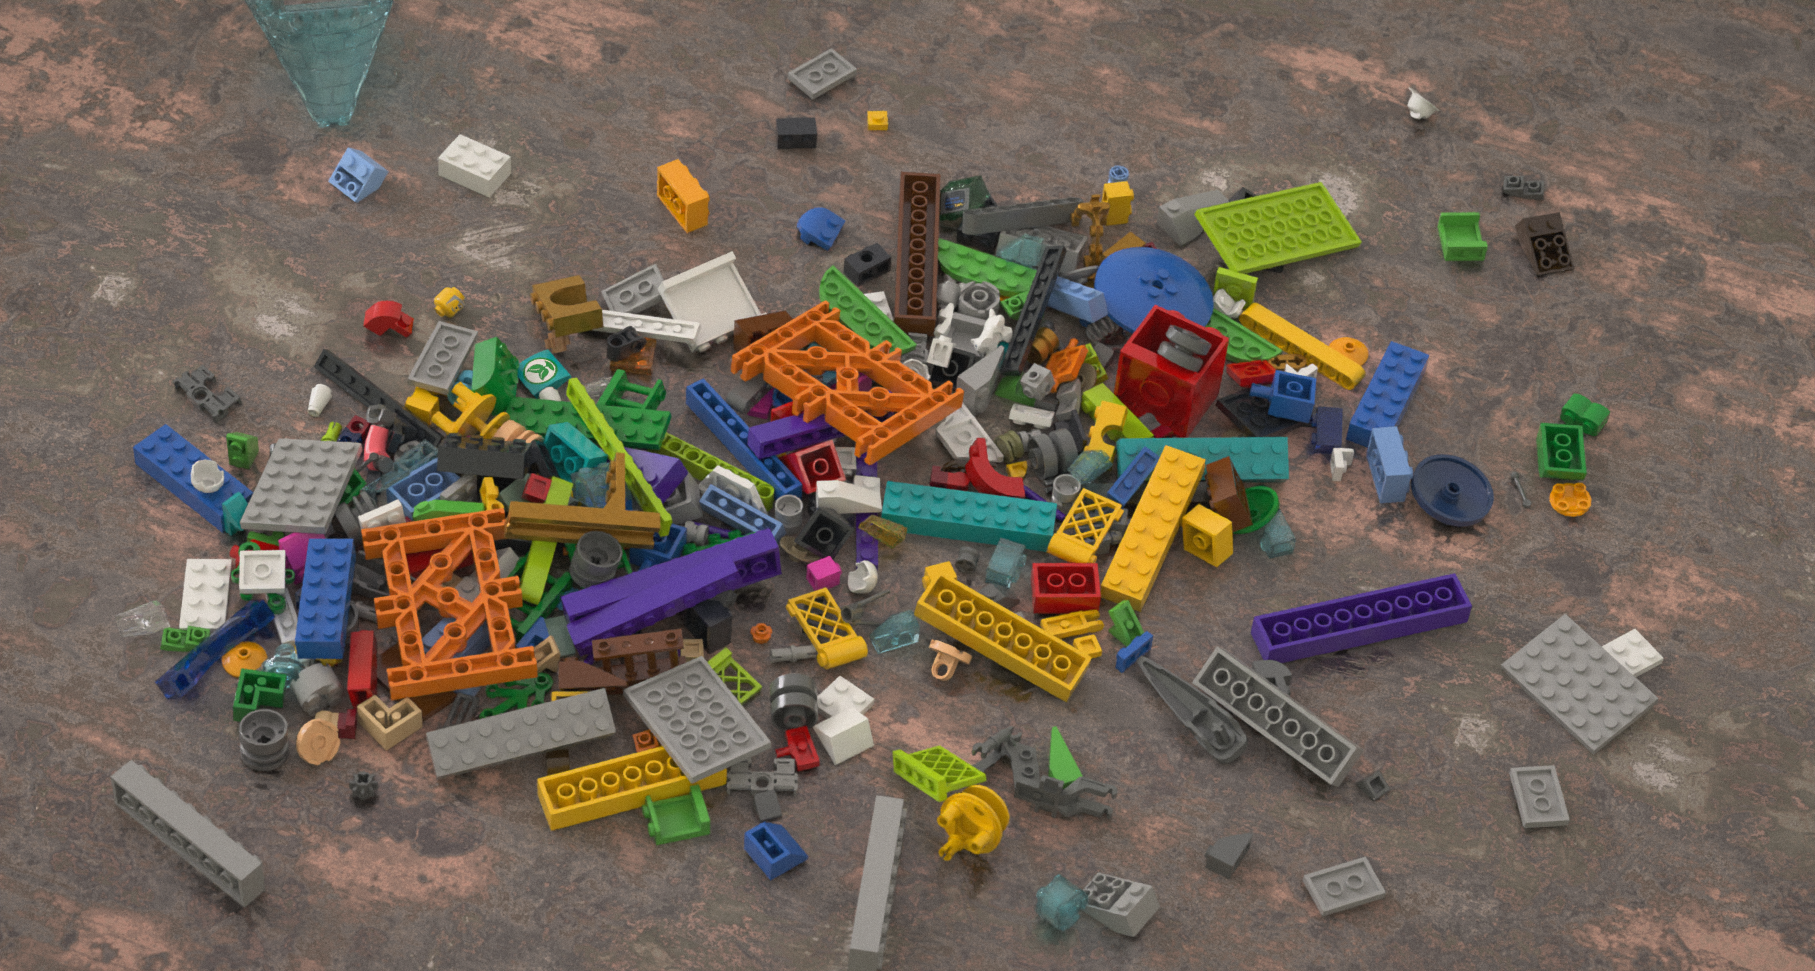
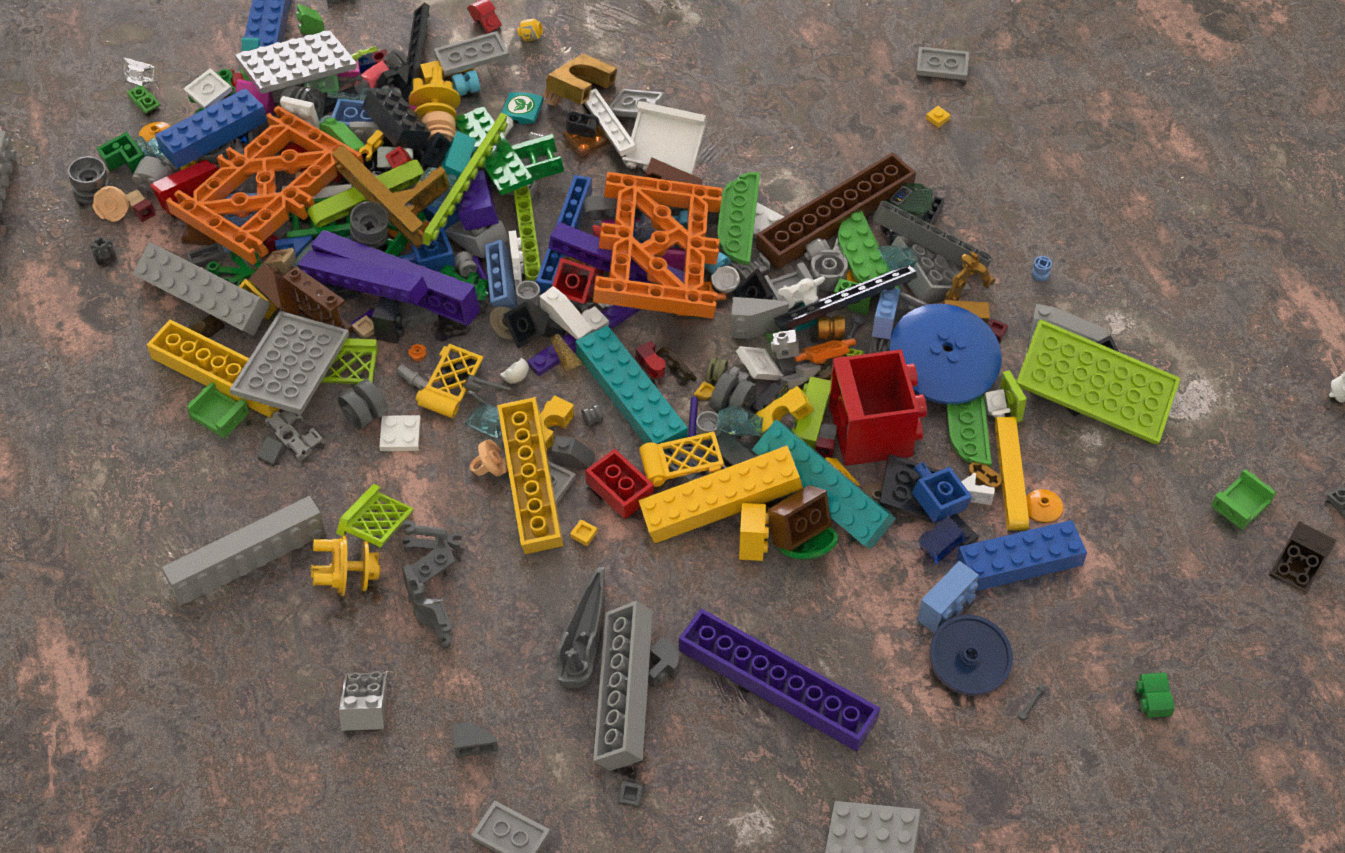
camera: 55 degrees right, 5 degrees up
clear blue arch [155,599,275,700] -> none
white plate [179,559,232,634] -> none
white hair [191,460,224,493] -> none
white cone [307,384,332,417] -> none
tan brick [357,695,423,751] -> none
green brick [471,337,519,416] -> none
light orange brick [657,159,710,233] -> none
blue slope [744,822,809,880] -> none
black brick [775,117,817,149] -> none
red plate [775,726,820,771] -> none
blue slope [797,208,846,251] -> none
dark pink brick [806,556,842,591] -> none
white slope [813,707,874,766] -> none
black brick [844,243,892,287] -> none
white bracket [927,335,956,368] -> none
white slope [934,303,954,338] -> none
white wing [936,403,1004,462] -> none
red arch [965,438,1025,499] -> none
clear light blue brick [985,538,1027,590] -> none
clear light blue brick [1035,874,1088,931] -> none
yellow hinge [1040,610,1105,639] -> none
bright green slope [1048,726,1083,789] -> none
yellow brick [1101,181,1134,226] -> none
blue plate [1106,446,1160,508] -> none
bright green slope [1108,600,1144,647] -> none
blue plate [1115,631,1153,673] -> none
dark grey wheel [1157,325,1212,372] -> none
red plate [1226,359,1276,388] -> none
clear light blue slope [1260,508,1296,559] -> none
white bracket [1330,448,1354,481] -> none
green brick [1536,423,1587,481] -> none
light orange dish [1550,482,1591,517] -> none

